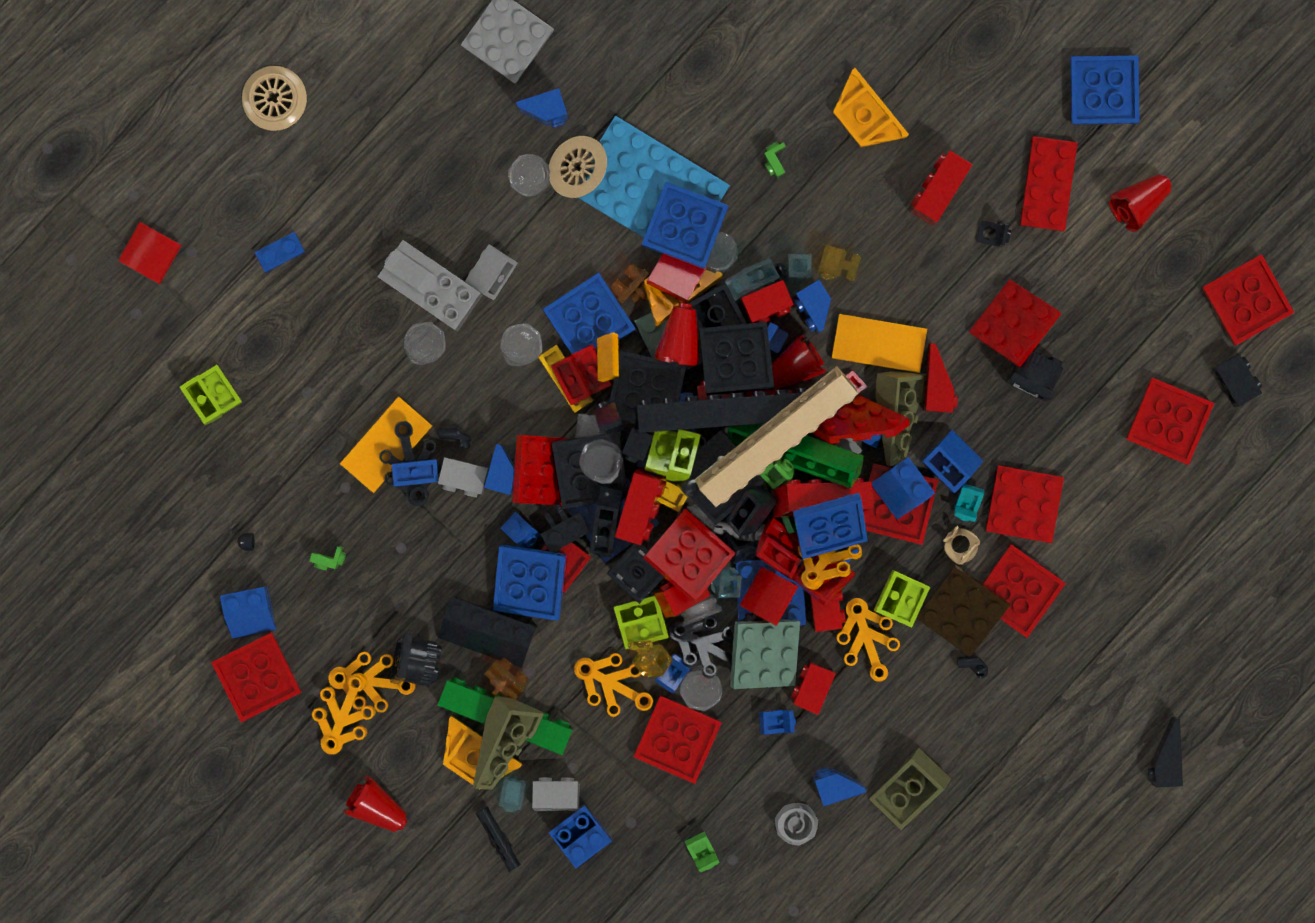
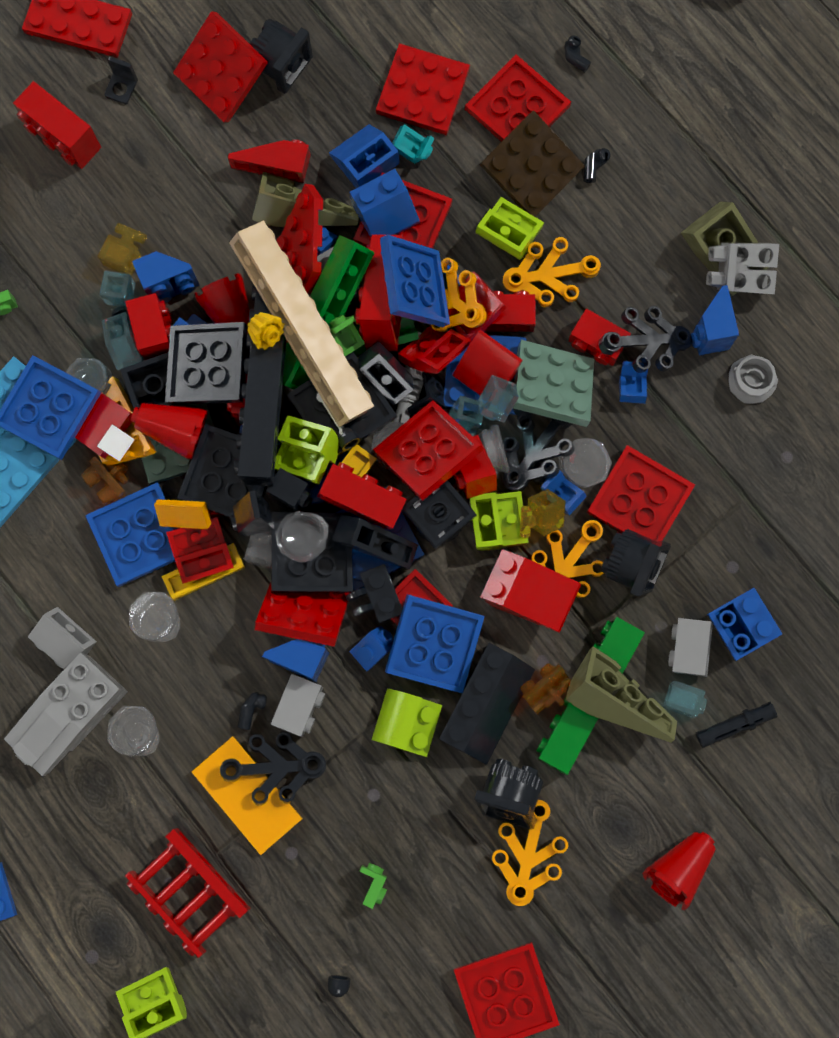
camera: 75 degrees left, 10 degrees down
blue slope [220,586,276,638] -> none
light orange plant [312,673,376,754] -> none
blue plate [391,459,438,487] -> none
light orange wing [443,715,522,790] -> none
bright green bracket [685,831,719,872] -> none
light orange tile [831,314,927,373] -> none
tan piece [943,526,980,564] -> none
none -> white tile [97,424,135,461]
none -> red fence [125,828,251,958]
none -> yellow piece [247,312,285,350]
none -> lime brick [372,688,442,757]
none -> clear light blue brick [478,375,519,422]
none -> red slope [480,549,581,633]
none -> black arm [564,35,591,73]
none -> black plant [598,306,692,373]
none -> black piece [601,529,671,596]
none -> light grey hips [706,243,779,294]

